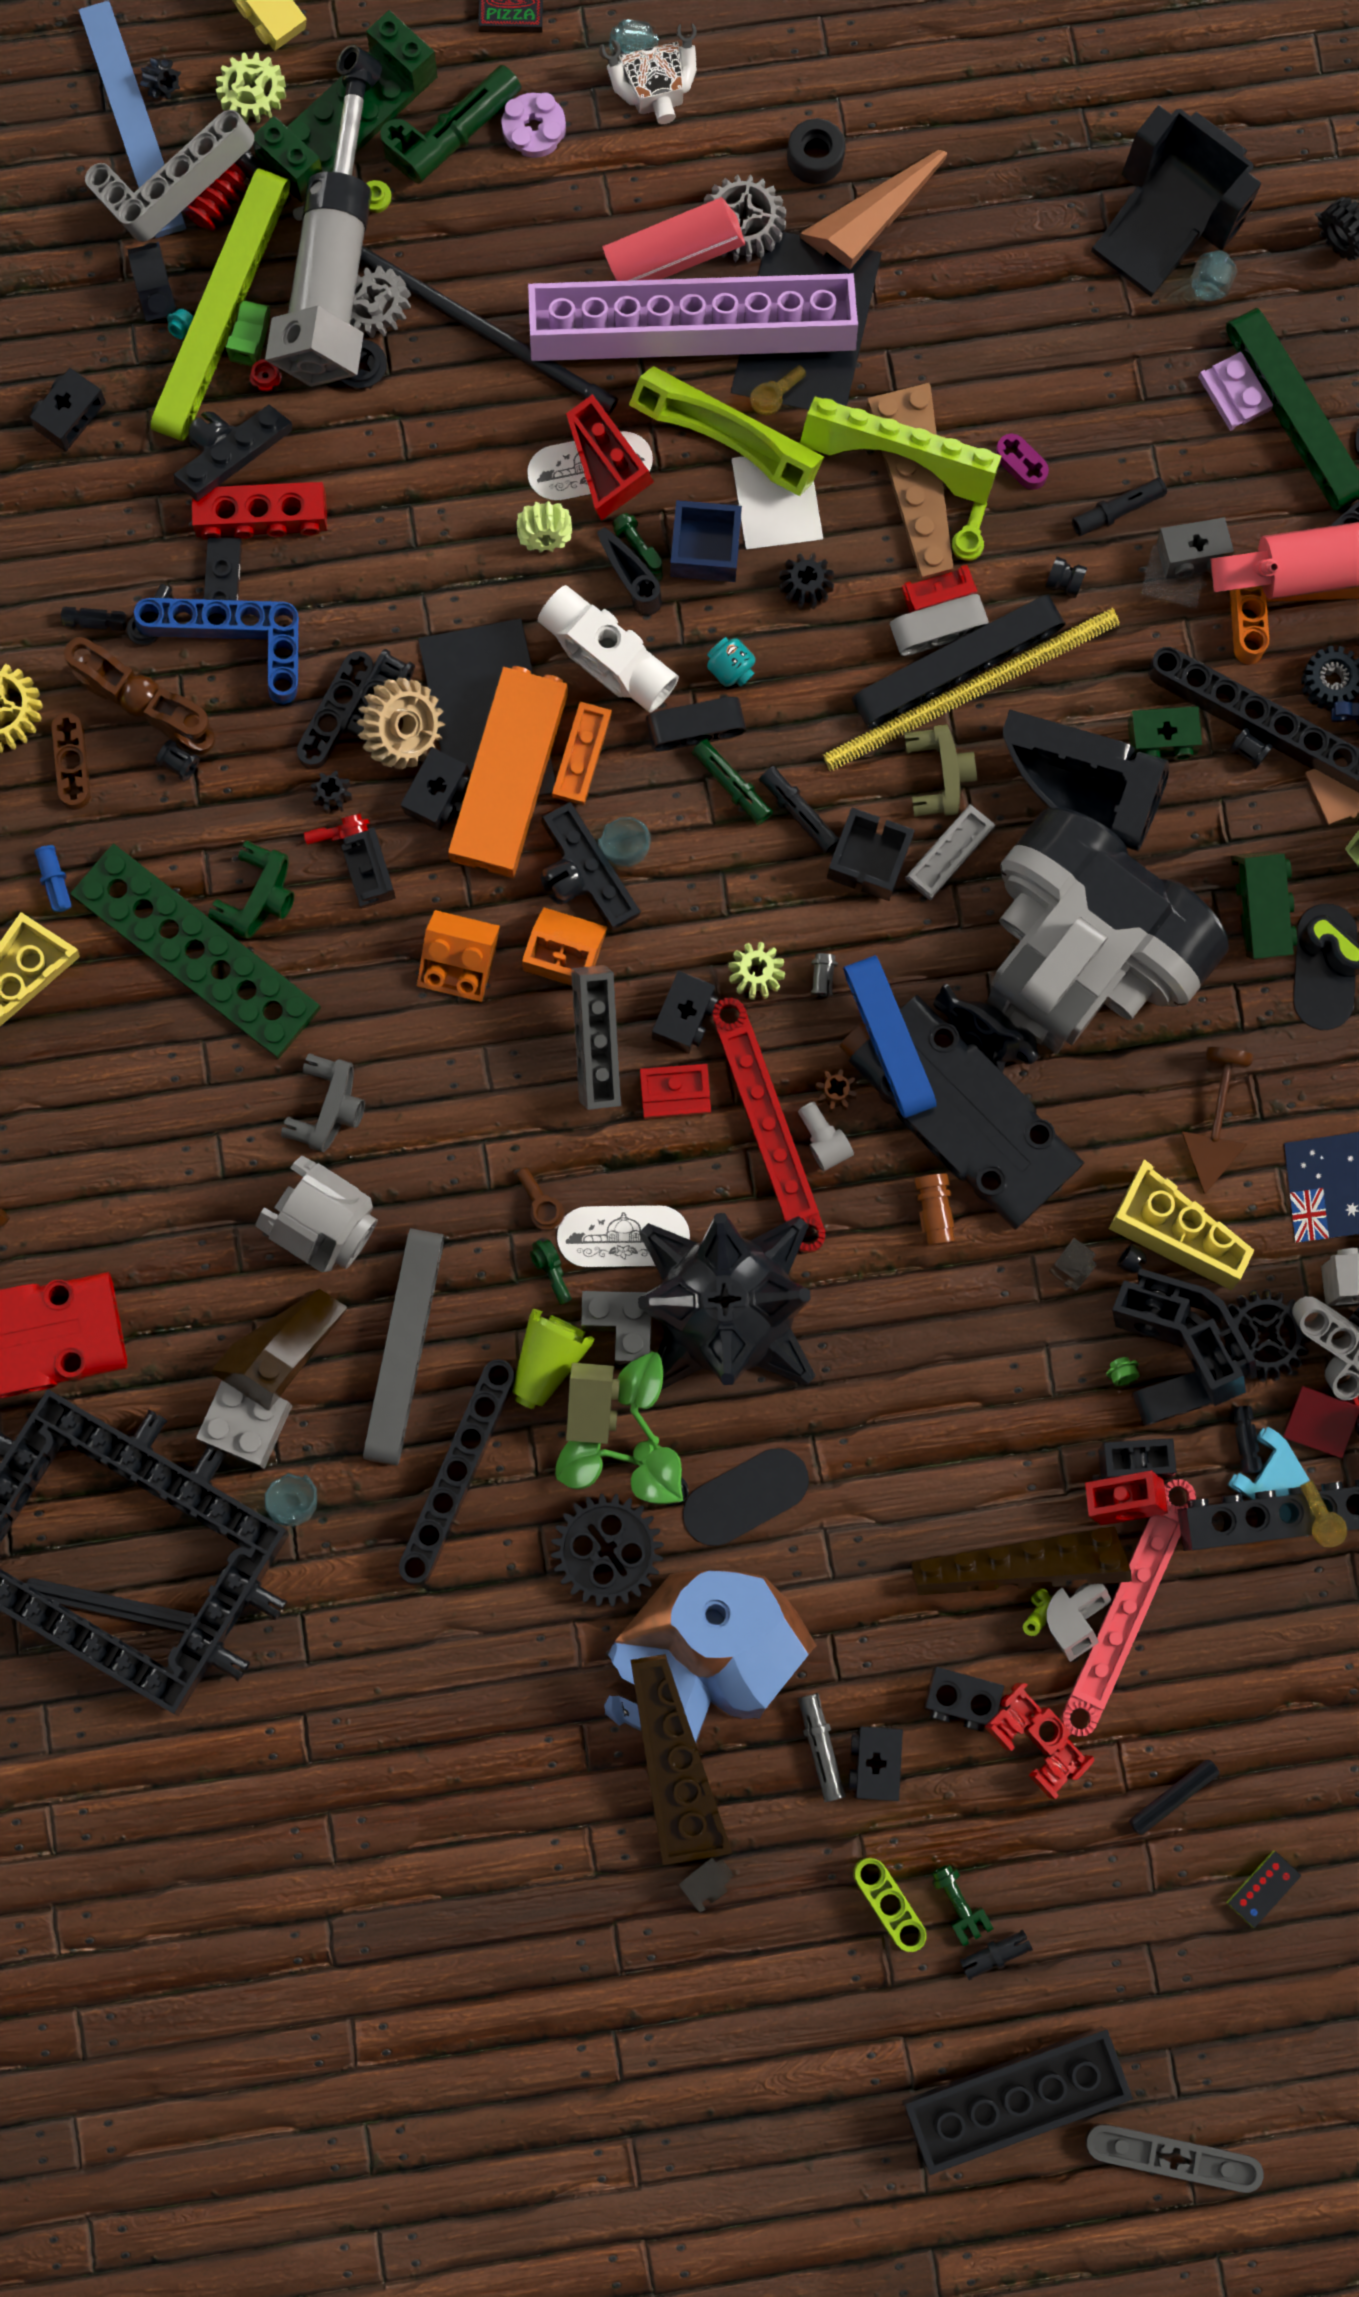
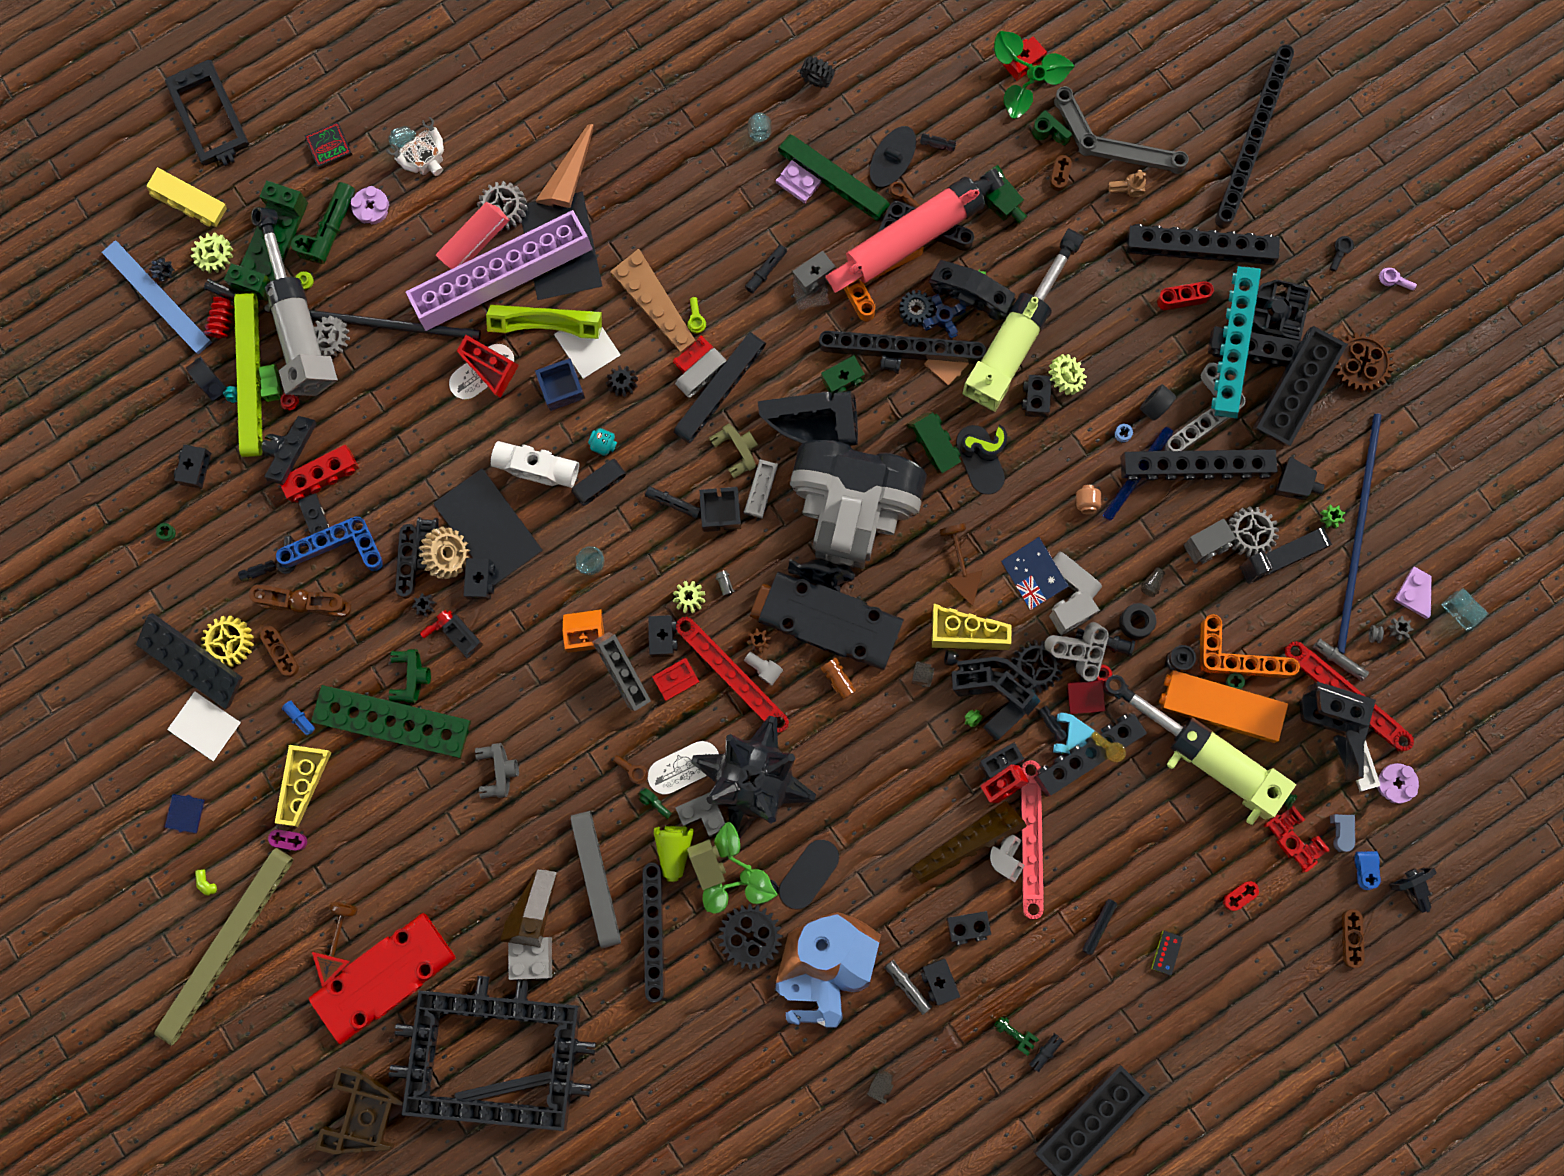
camera: 15 degrees left, 0 degrees up
light grey beam [85,110,254,242] -> none
black bush [155,739,200,782] -> none
light grey piece [255,1156,378,1272] -> none
clear light blue hair [265,1473,318,1527] -> none
black gear [341,339,387,391] -> none
orange slope [417,910,500,1002] -> none
orange brick [448,666,568,879] -> none
yellowish green gear [516,501,572,553] -> none
black plate [540,802,641,931] -> none
orange plate [552,702,612,806] -> none
black piece [597,527,662,616] -> none
dark green hinge [612,513,663,582] -> none
dark brown wing [630,1654,732,1865] -> none
dark green pin [692,739,773,825] -> none
clear yellow plate [750,365,806,416] -> none
black tyre [787,118,846,184] -> none
lime arch [800,396,1002,505] -> none
light yellow axle [823,608,1120,772] -> none
blue beam [843,955,937,1118] -> none
lime beam [853,1858,926,1952] -> none
red piece [985,1683,1094,1799] -> none
magenta beam [995,433,1049,490] -> none
lime arm [1023,1588,1053,1636] -> none
black wheel [1045,557,1087,598] -> none
dark grey piece [1085,2123,1264,2193] -> none
black piece [1091,105,1261,297] -> none

